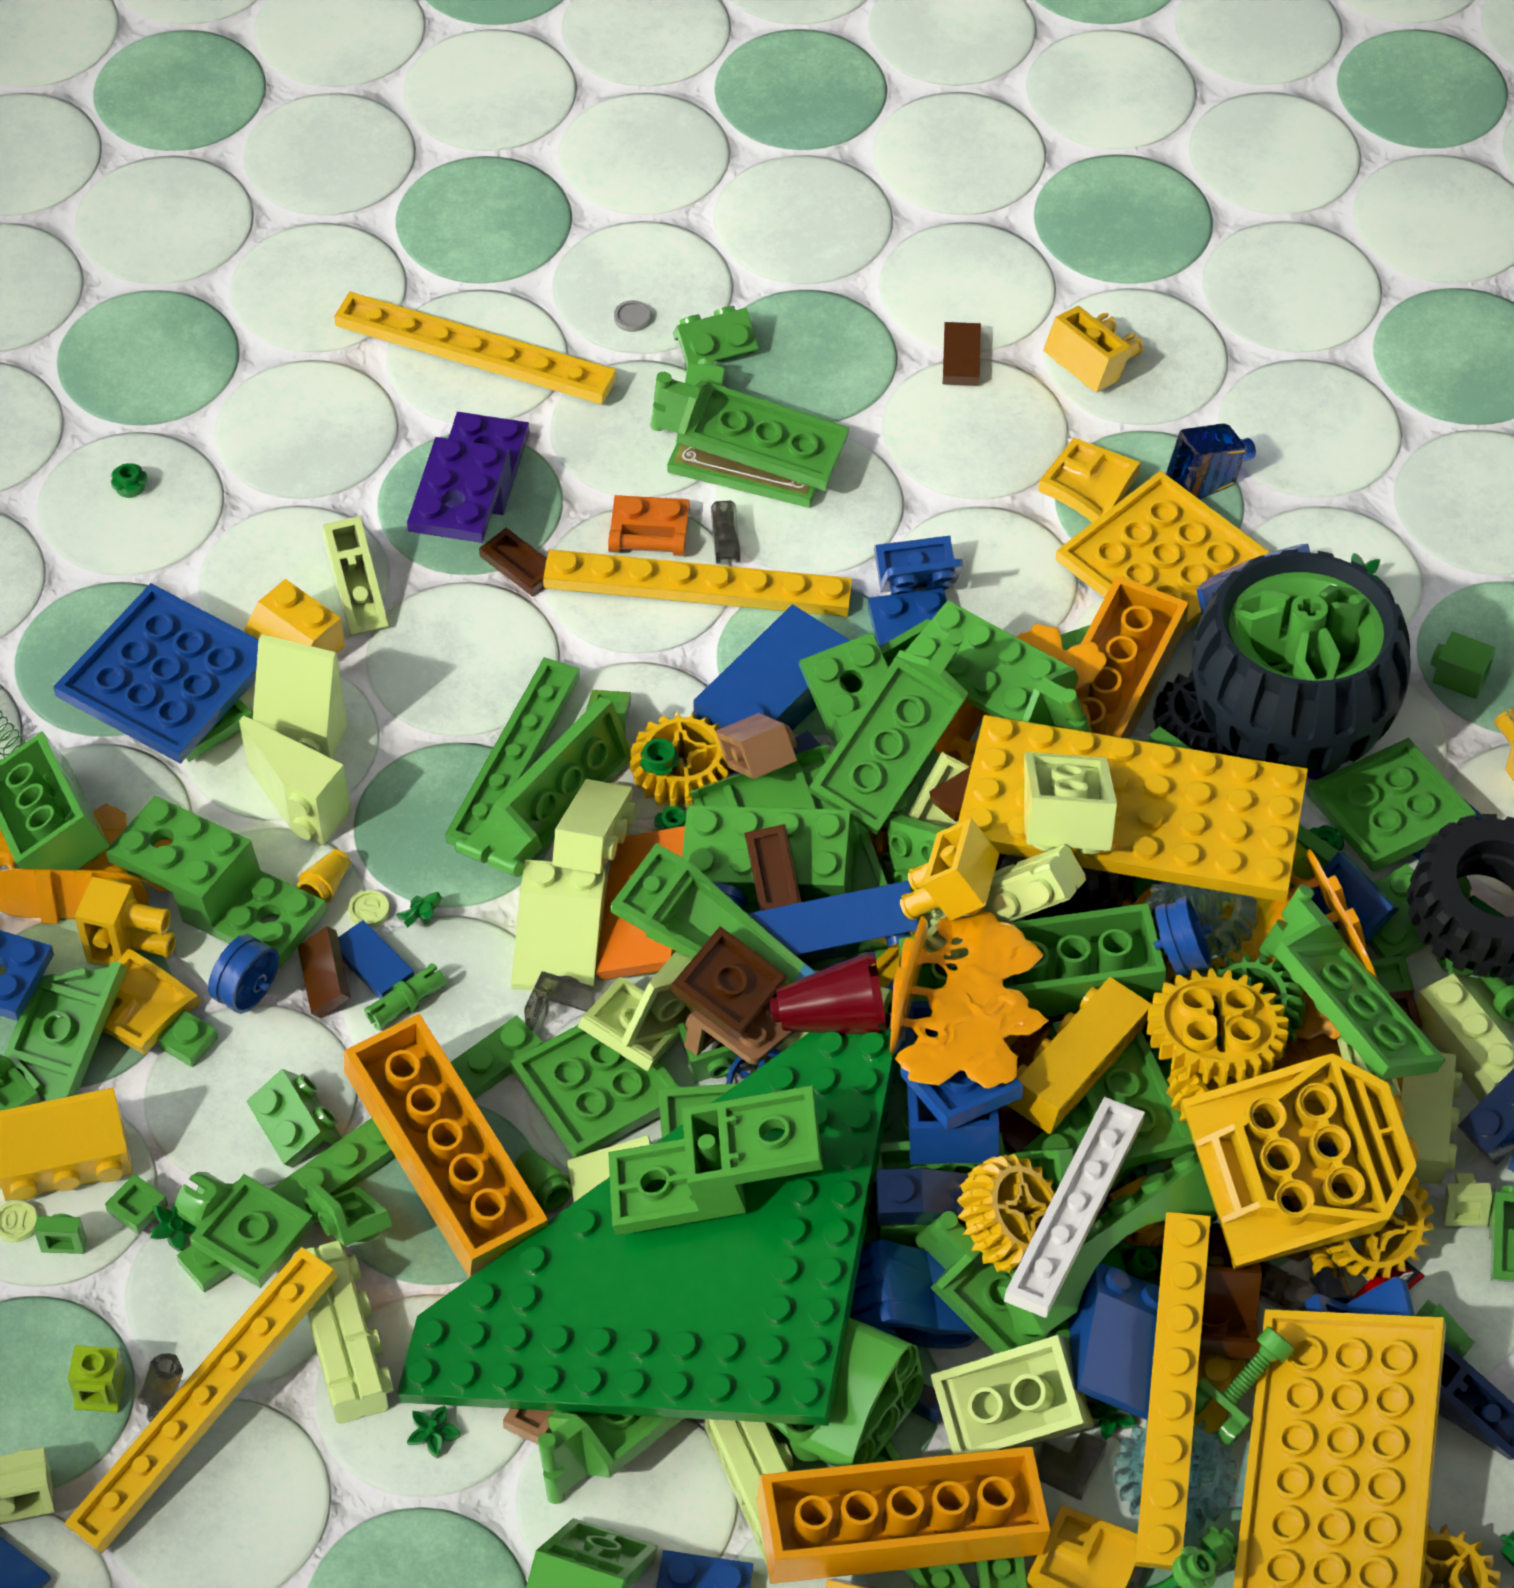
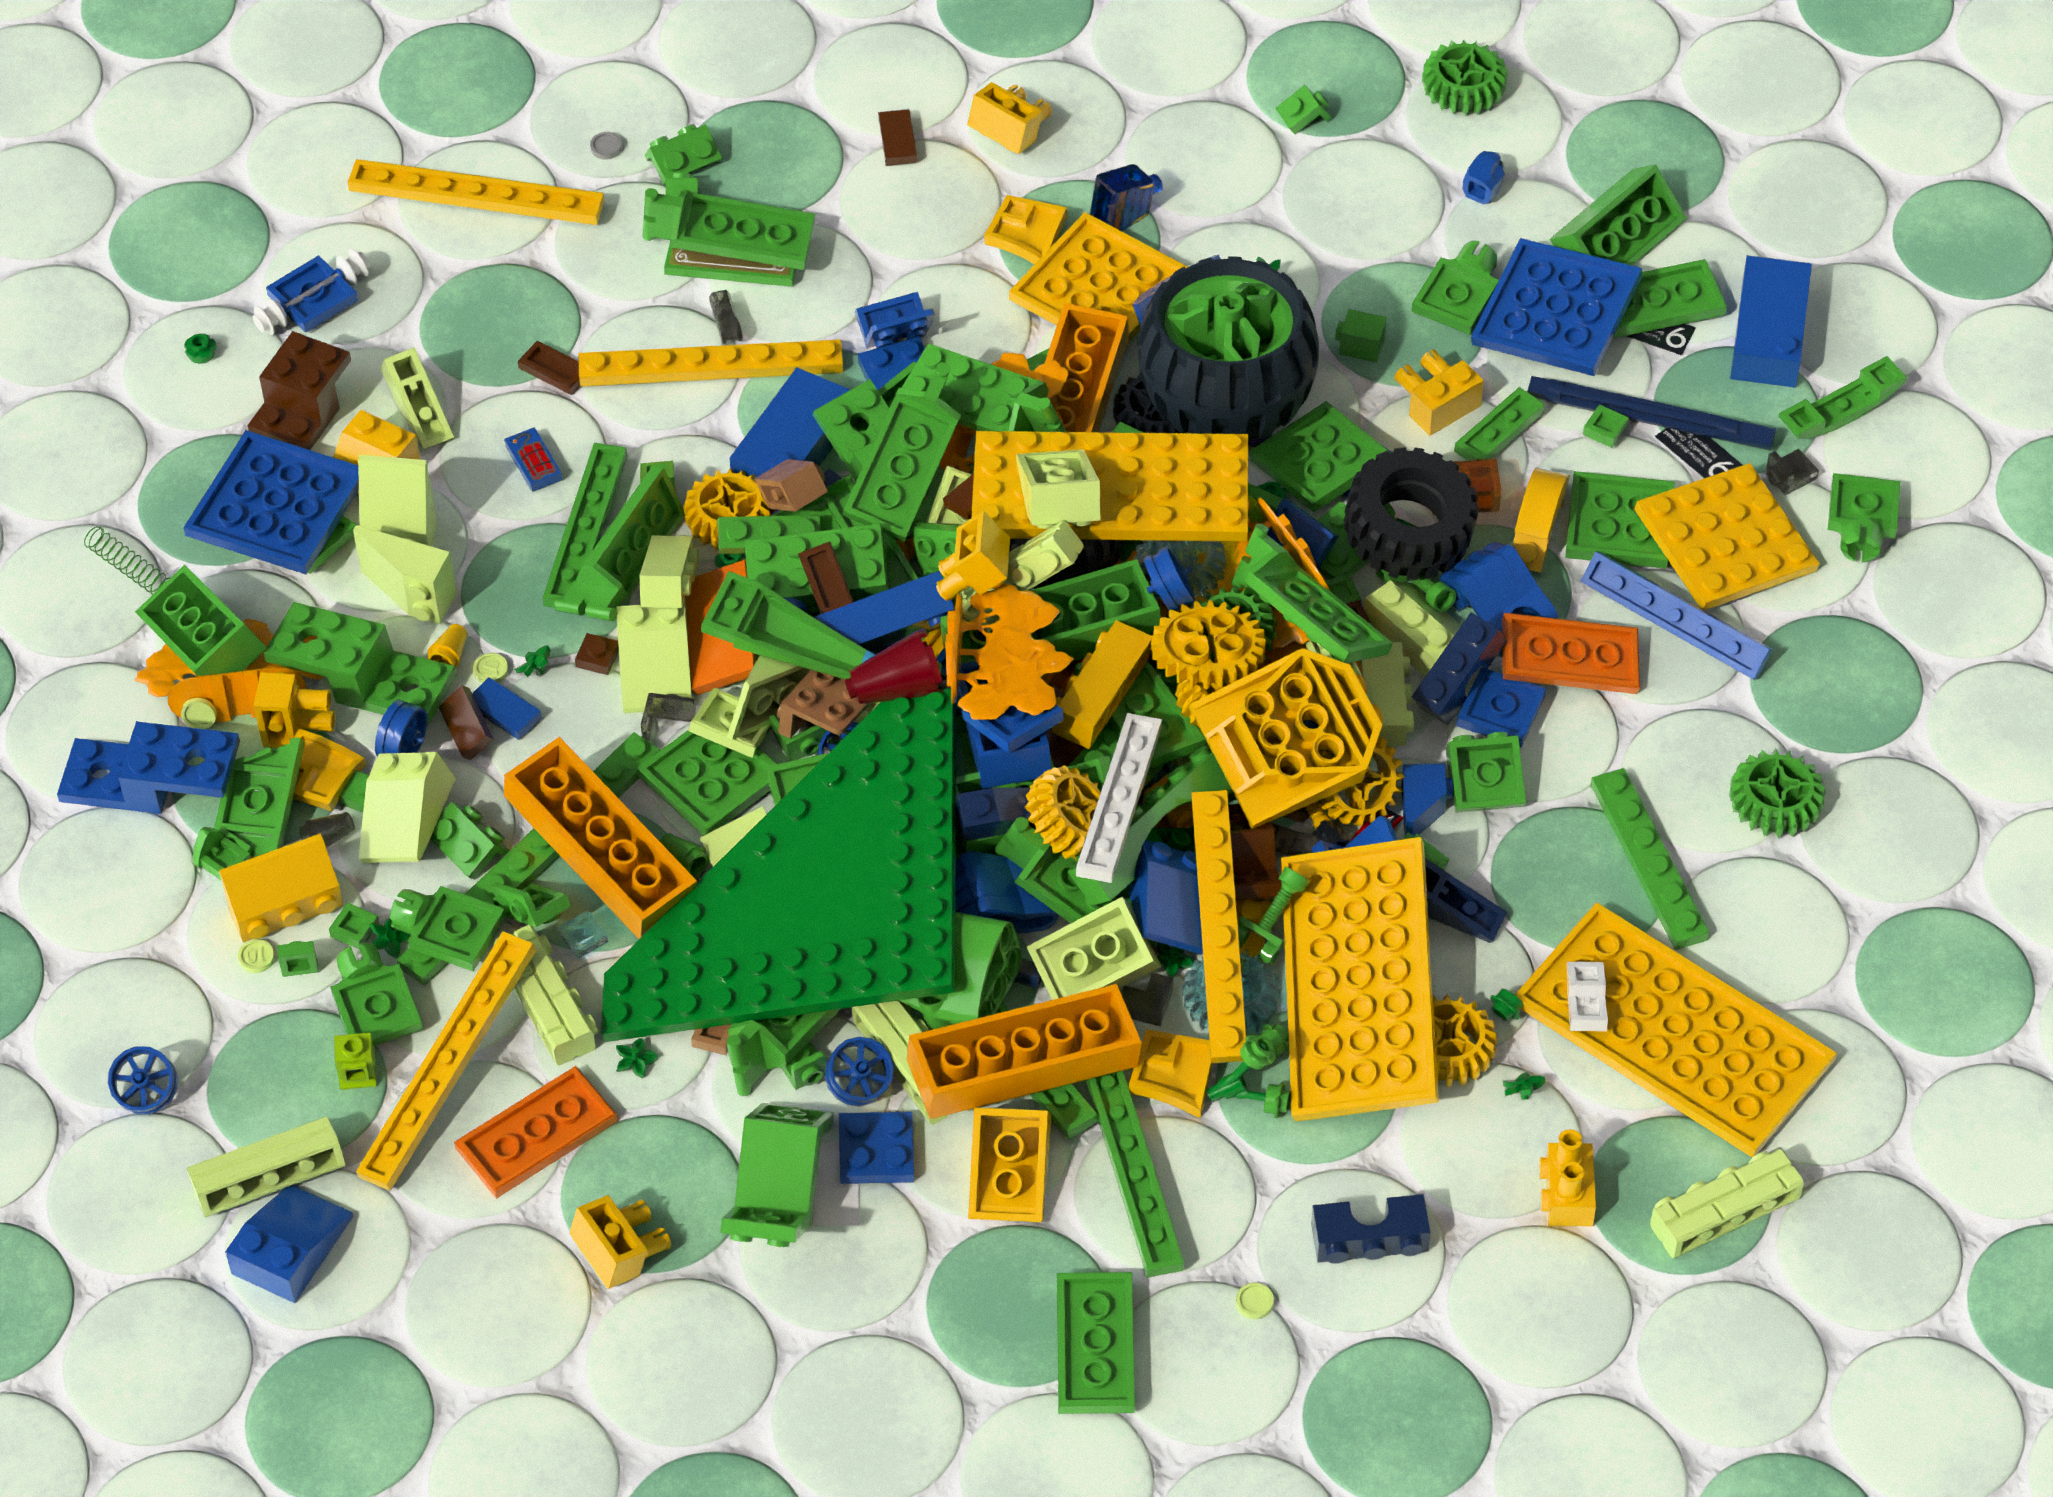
camera: 10 degrees left, 0 degrees up
clear smoke bar [138,1353,184,1423] -> none
bright green pin [364,963,447,1031] -> none
dark purple bracket [407,411,530,543] -> none
orange plate [608,495,690,556] -> none
bright green bracket [608,1086,823,1235] -> none
green plate [640,738,679,776] -> none
reddish brown tile [669,926,788,1041] -> none
yellowish green tile [1442,1173,1493,1226] -> none
none -> yellowish green piece [181,698,217,729]
none -> reddish brown bracket [247,331,351,450]
none -> blue plate [253,249,370,335]
none -> clear smoke cone [299,812,355,849]
none -> bright green plate [330,943,423,1046]
none -> yellowish green slope [358,752,456,863]
none -> orange tile [454,1066,618,1199]
none -> tile [504,427,562,492]
none -> clear light blue plate [558,910,608,959]
none -> reddish brown plate [575,633,619,675]
none -> bright green plate [717,515,821,554]
none -> bright green bracket [781,1042,827,1090]
none -> blue wheel [825,1037,894,1107]
none -> bright green bracket [1275,85,1332,134]
none -> blue slope [1401,764,1453,837]

